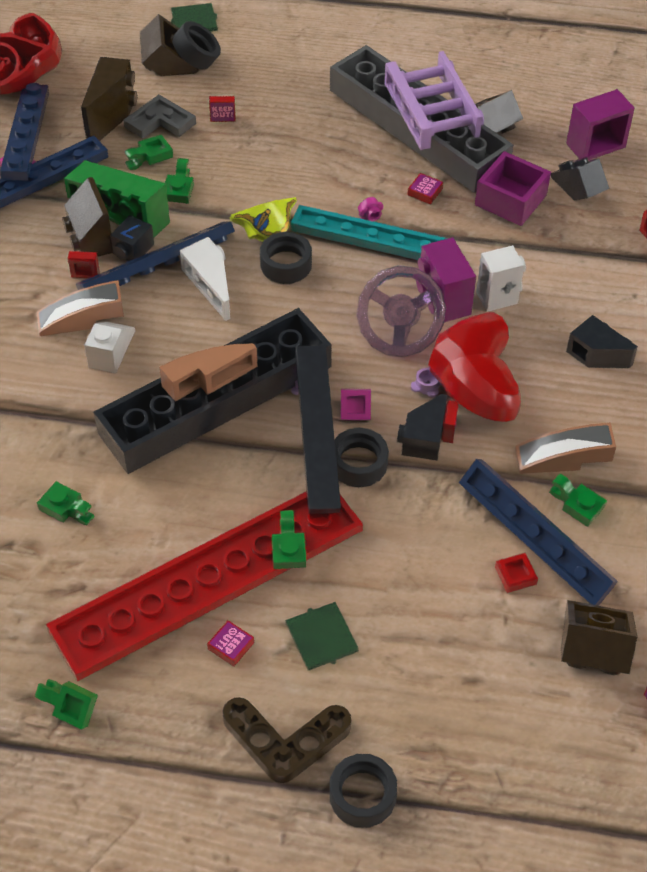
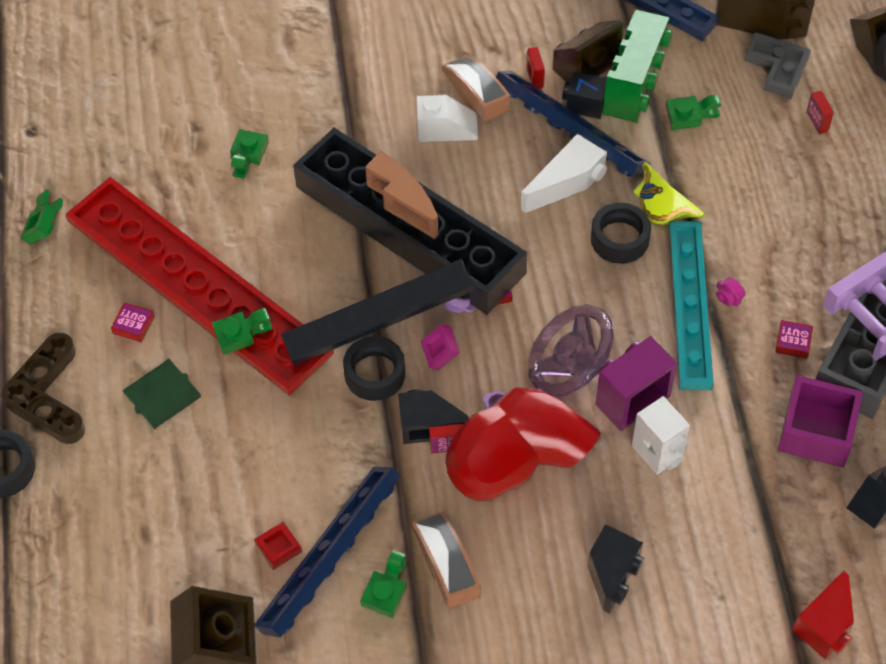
camera: 75 degrees right, 5 degrees up
green plate [125,134,173,170] -> none

